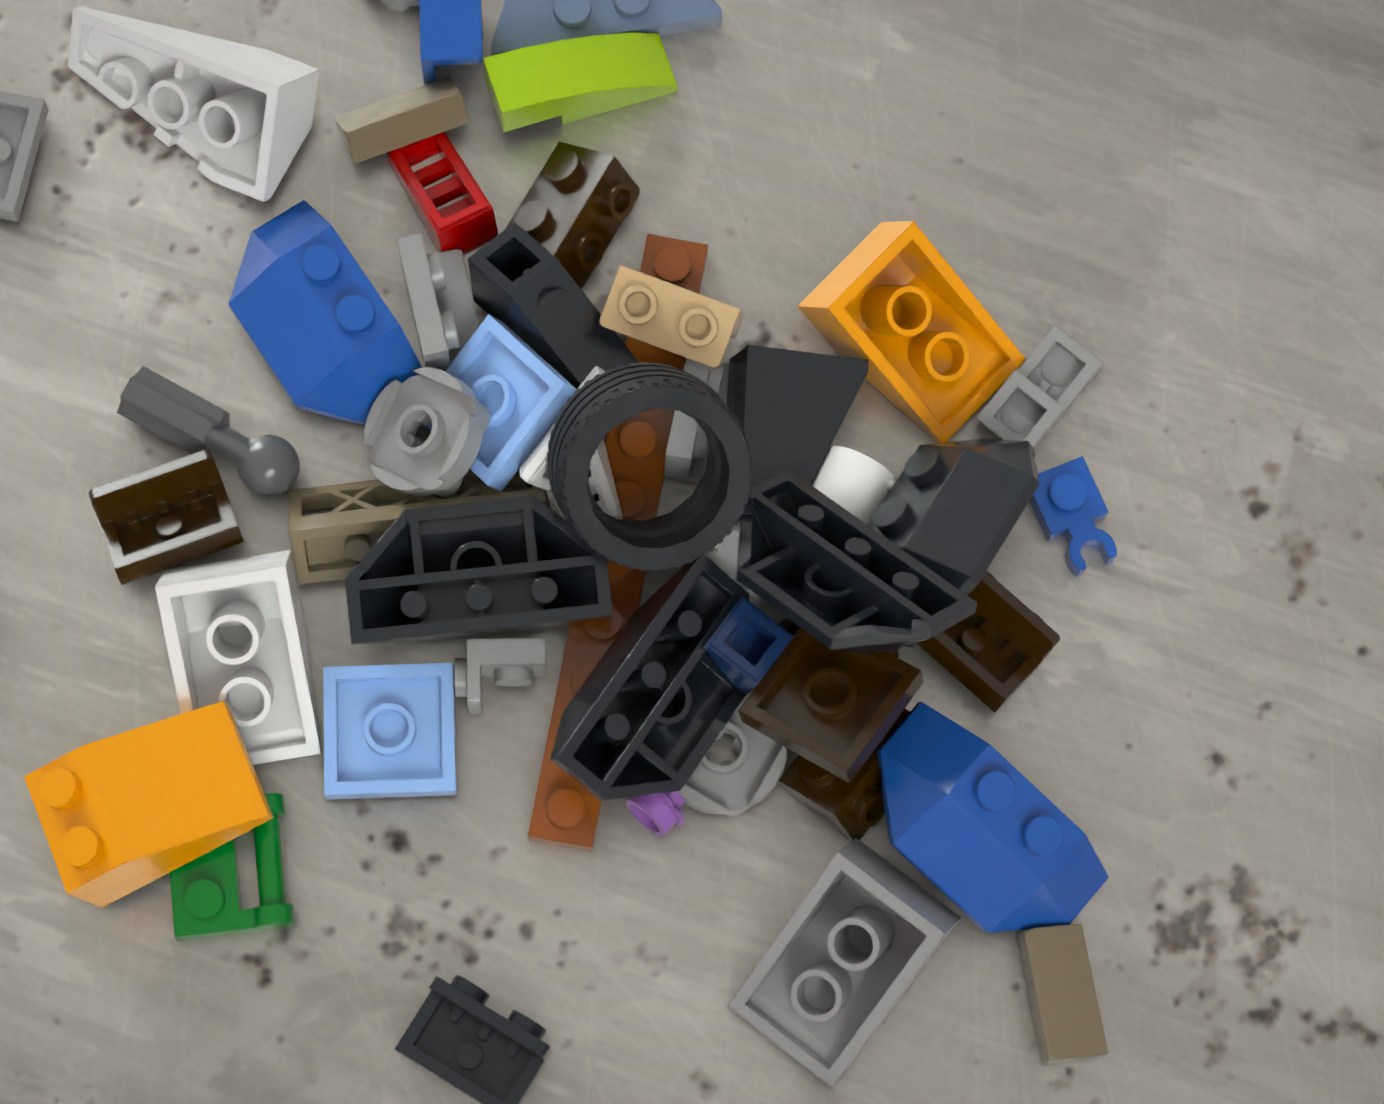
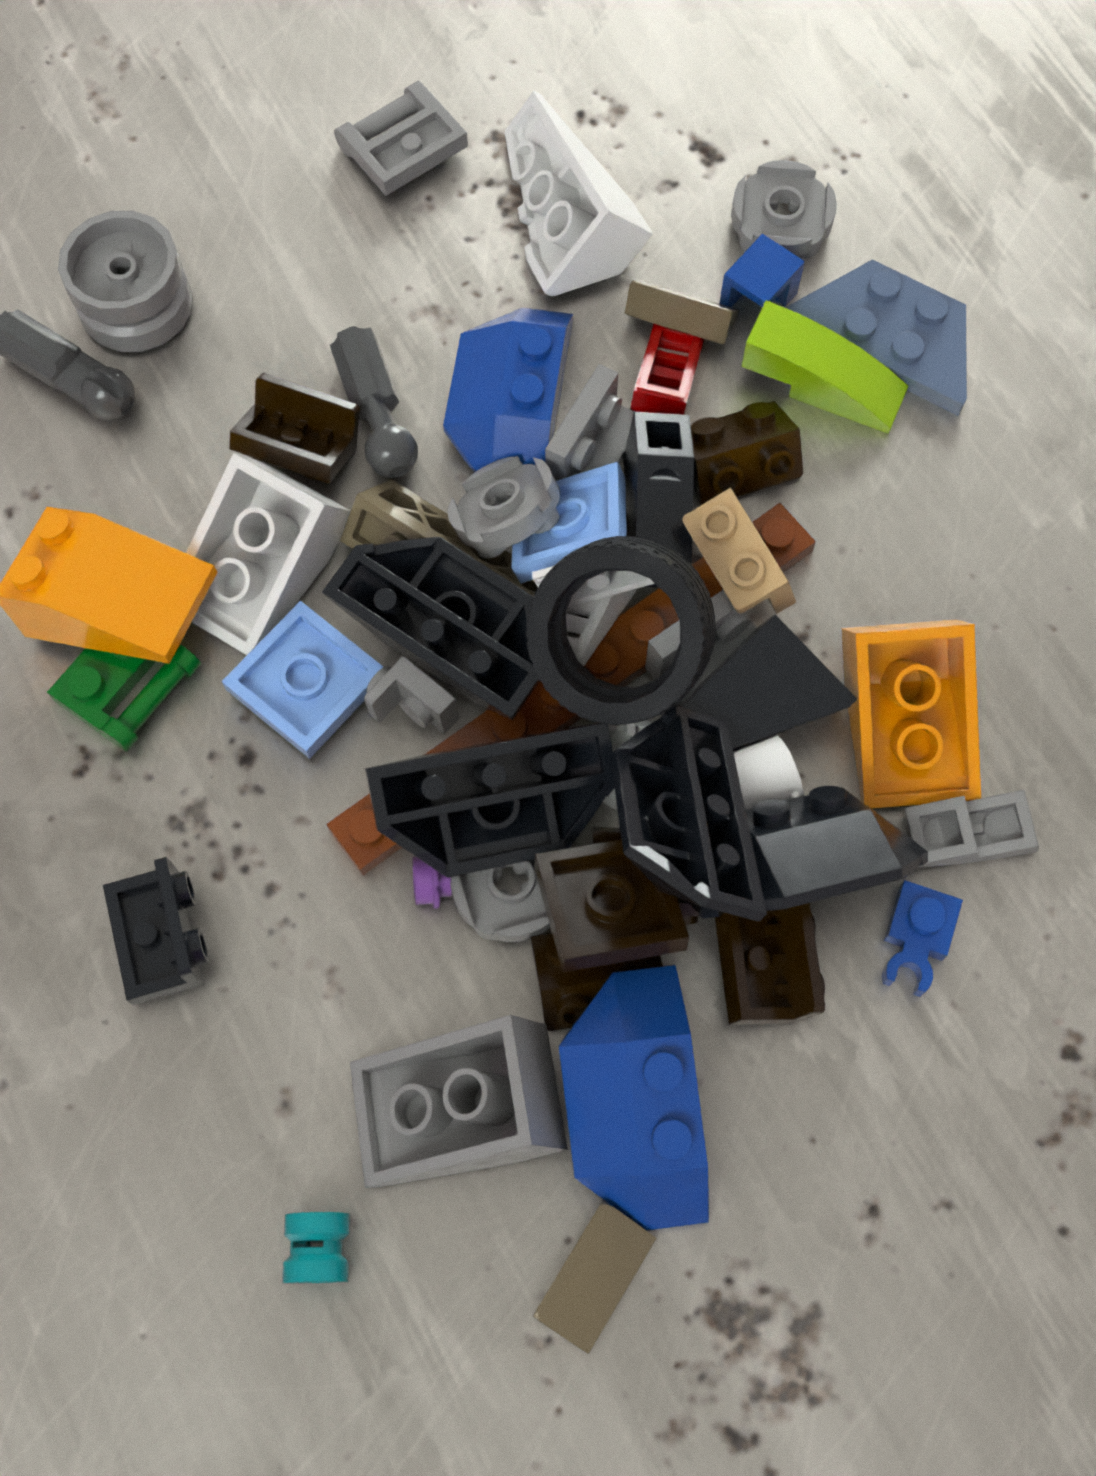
camera: 50 degrees right, 5 degrees down
dark blue slope [703,596,794,696] -> none

